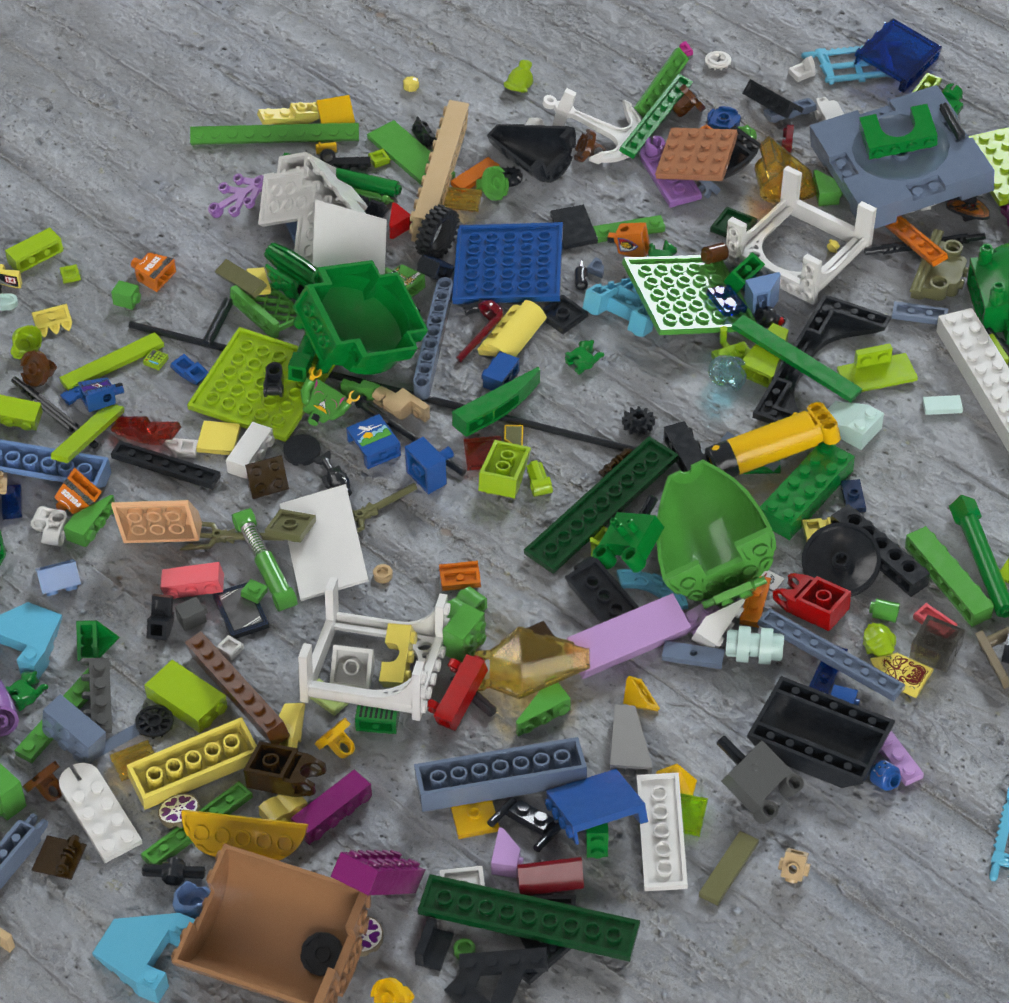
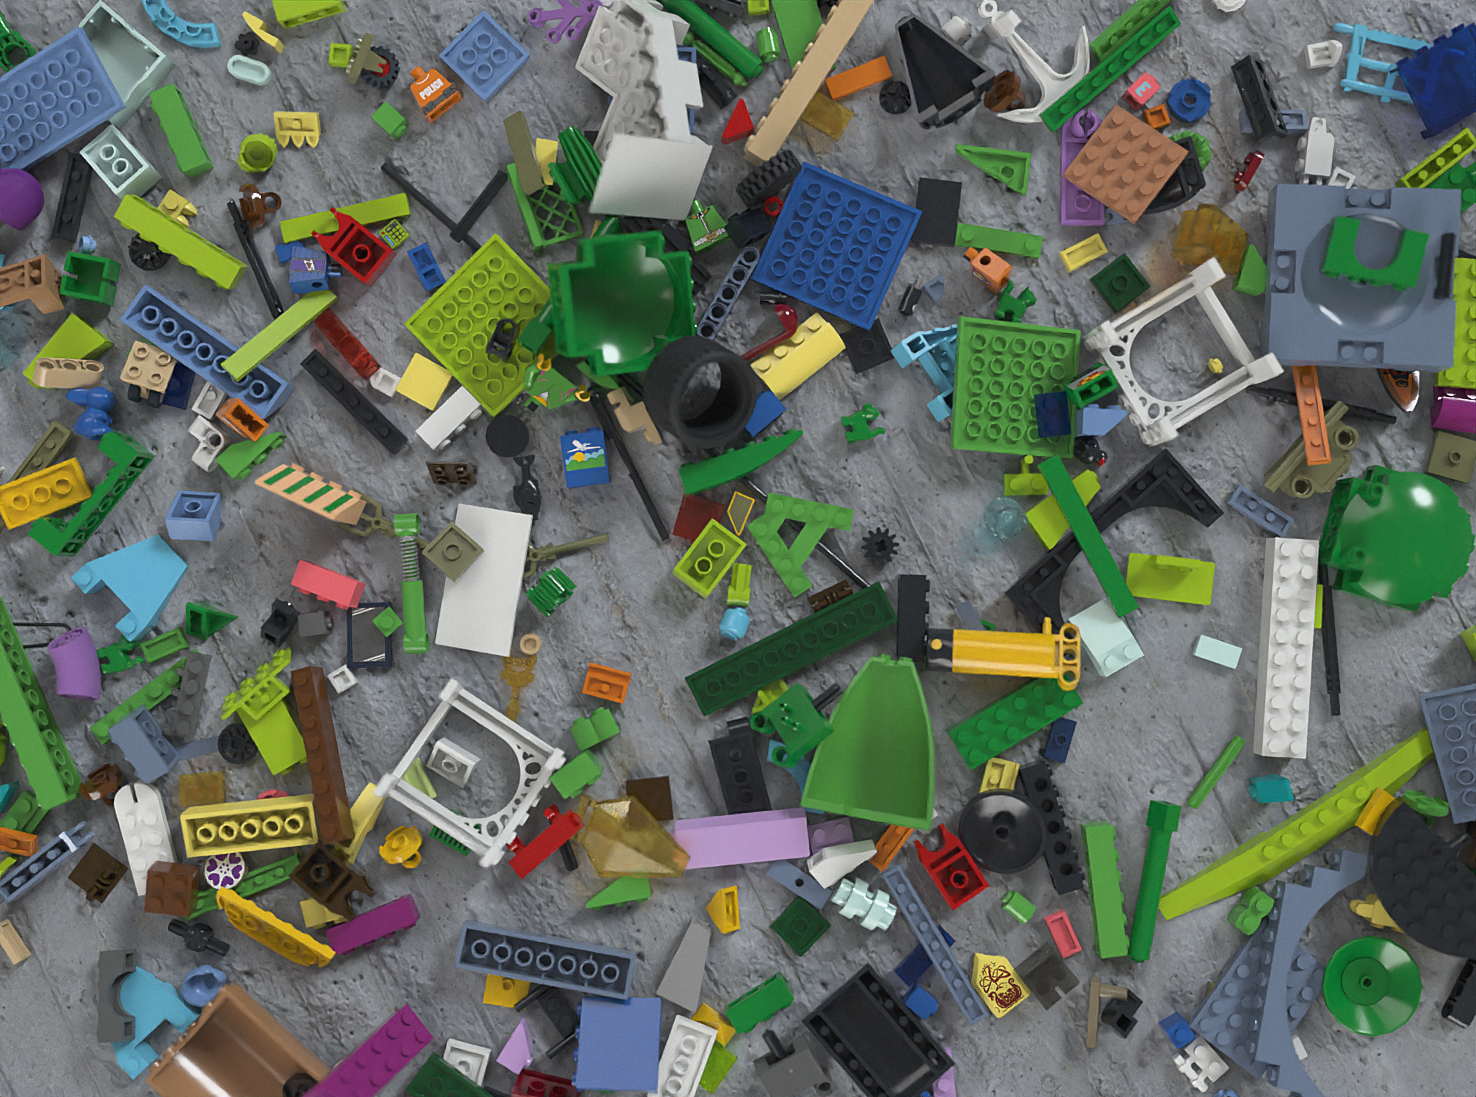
camera: 15 degrees right, 40 degrees up
light yellow arch [379,623,417,688] -> none
blue brick [405,437,454,495] -> none
bright green tile [475,166,509,201] -> none
reddish brown tile [673,84,706,117] -> none
reddish brown brick [701,243,729,264] -> none
bright green plate [702,576,767,609] -> none
lime hair [863,622,896,657] -> none
none -> dark grey arch [97,949,136,1043]
none -> bright green tile [140,627,190,664]
none -> reddish brown brick [144,861,201,917]
none -> white plate [192,381,227,420]
none -> lime bracket [221,646,292,721]
none -> red brick [311,207,397,287]
none -> plate [345,32,400,89]
none -> medium blue plate [438,10,531,103]
none -> clear yellow piece [500,653,538,721]
none -> green brick [525,566,577,617]
none -> black tyre [643,335,758,449]
none -> medium azure head [719,607,750,640]
none -> green brick [725,971,794,1034]
none -> bright green plate [747,492,854,597]
none -> bright green brick [756,27,781,63]
none -> red bush [764,196,783,218]
none -> dark green tile [770,895,831,957]
none -> bright green wing [955,144,1031,196]
none -> light yellow tile [1059,233,1108,273]
none -> coral brick [1121,72,1160,112]
none -> bright green axle [1187,735,1246,809]

